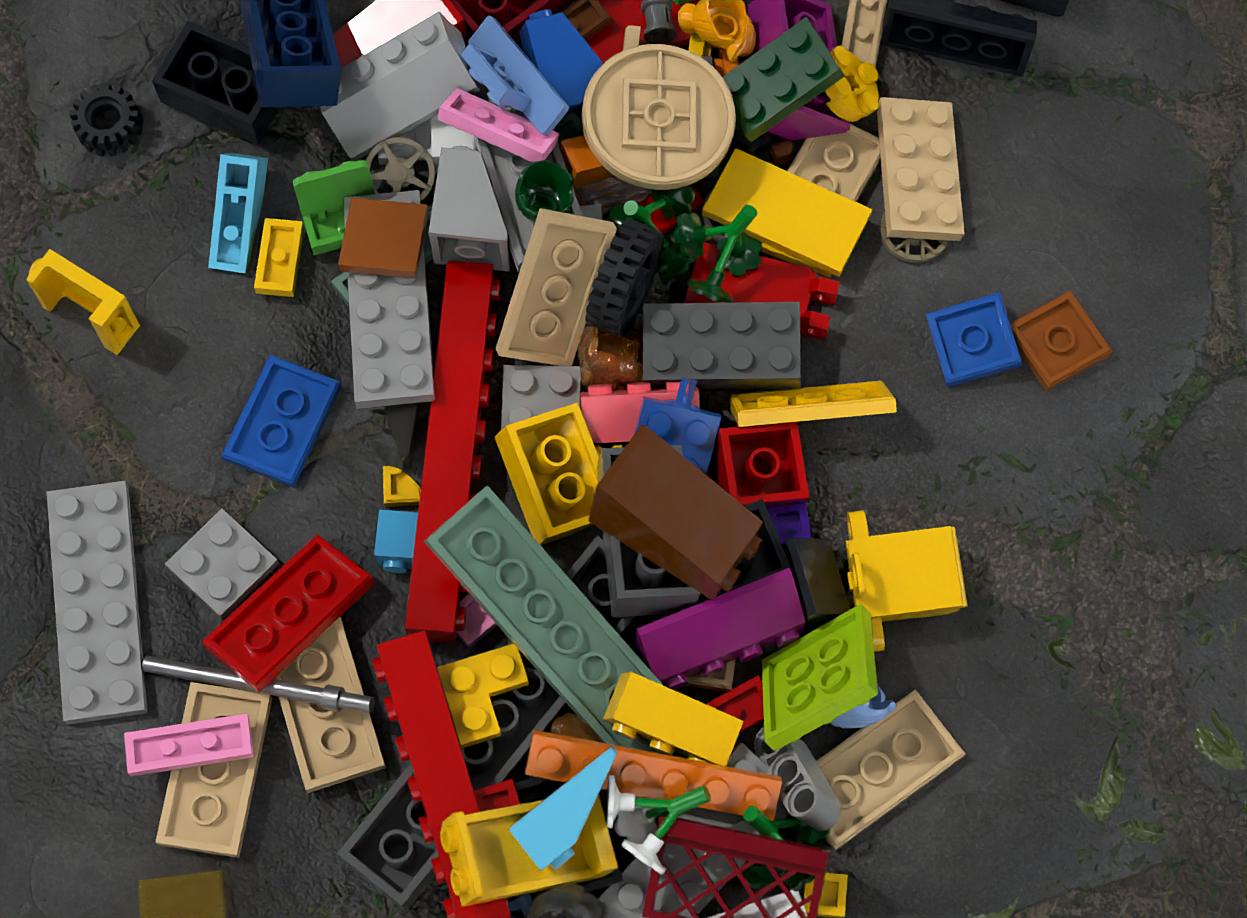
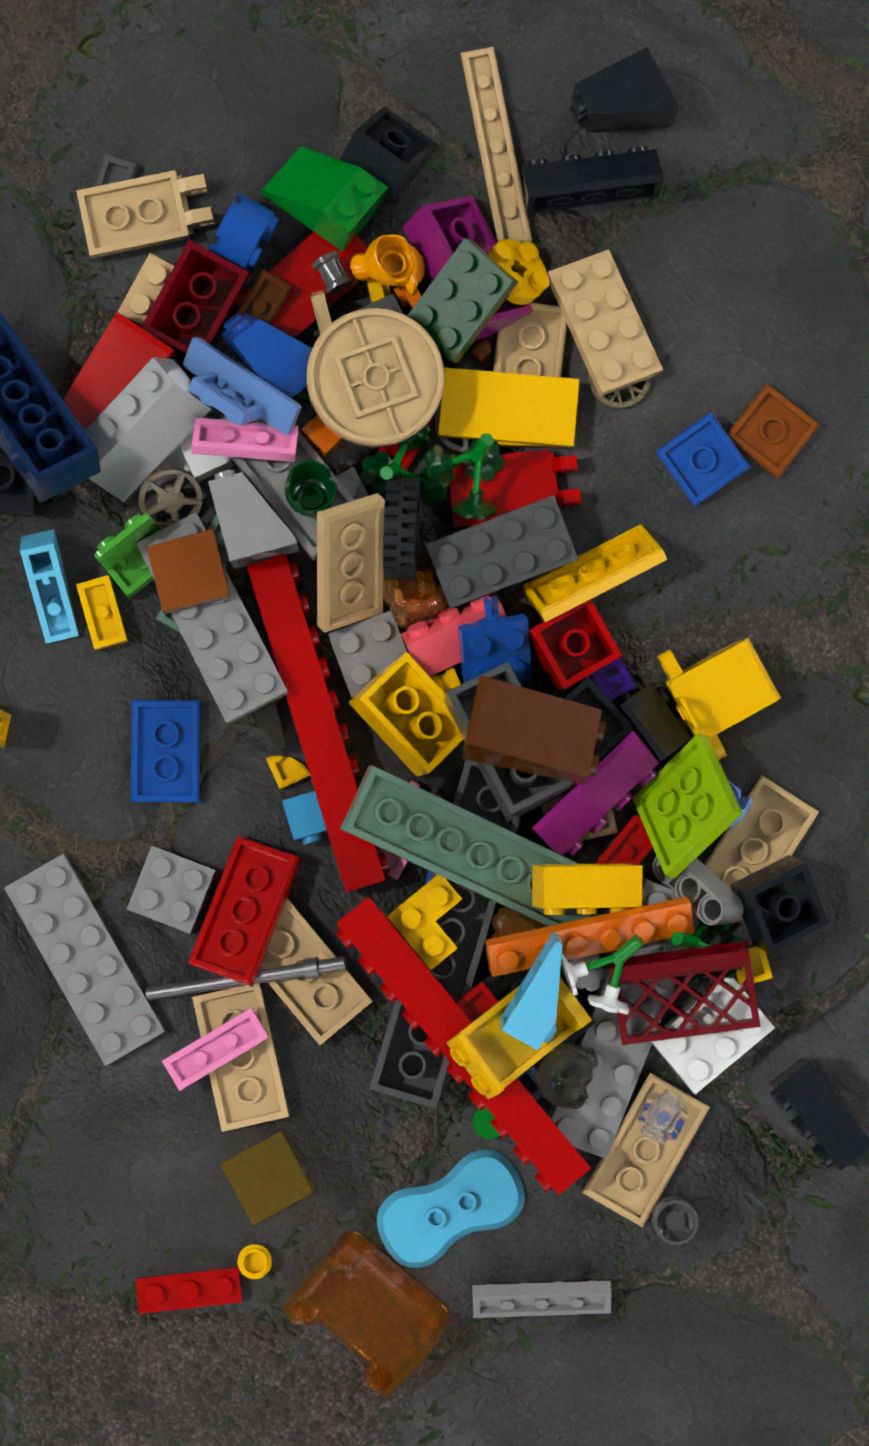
camera: 20 degrees left, 15 degrees up
none -> black brick [730,855,829,954]

